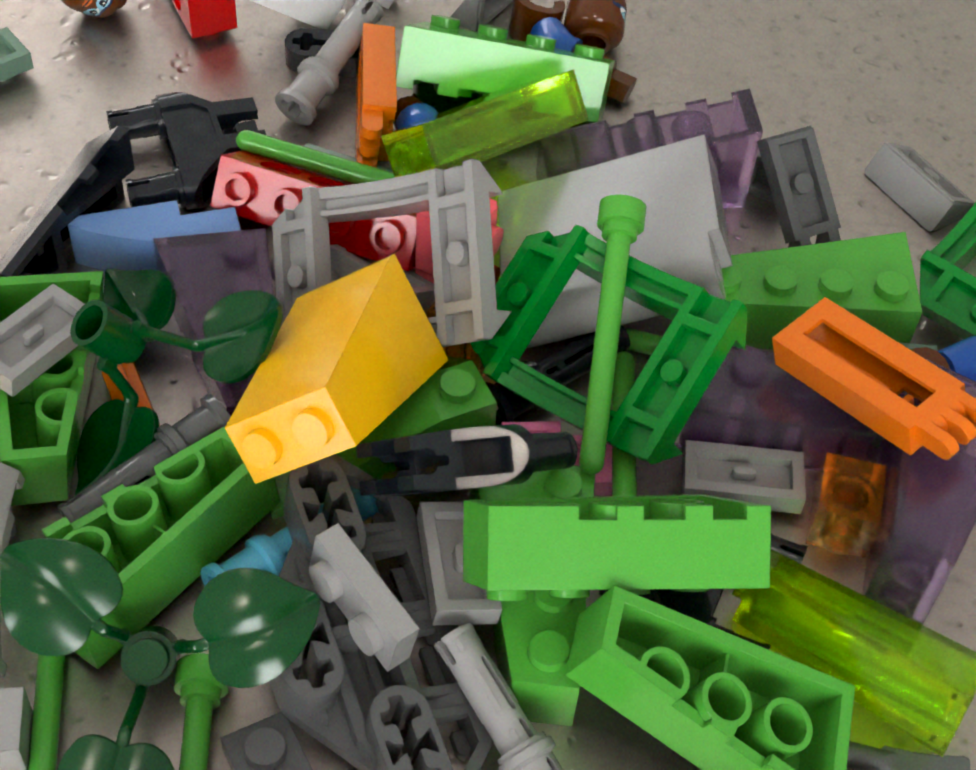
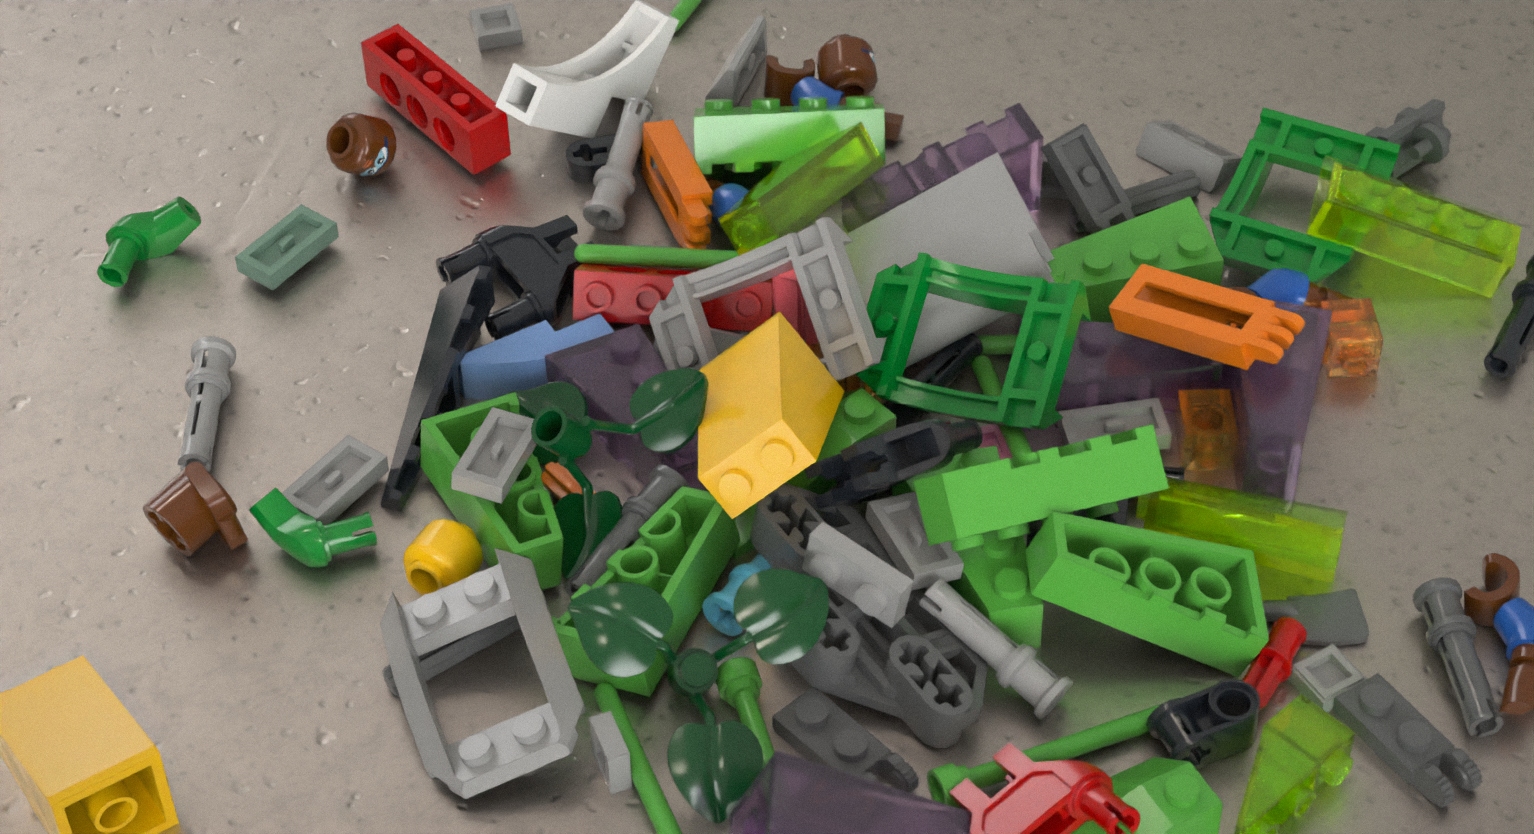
camera: 10 degrees left, 5 degrees down
bright green piece [579,194,647,475] -> none
none -> dark grey axle [1068,169,1201,233]

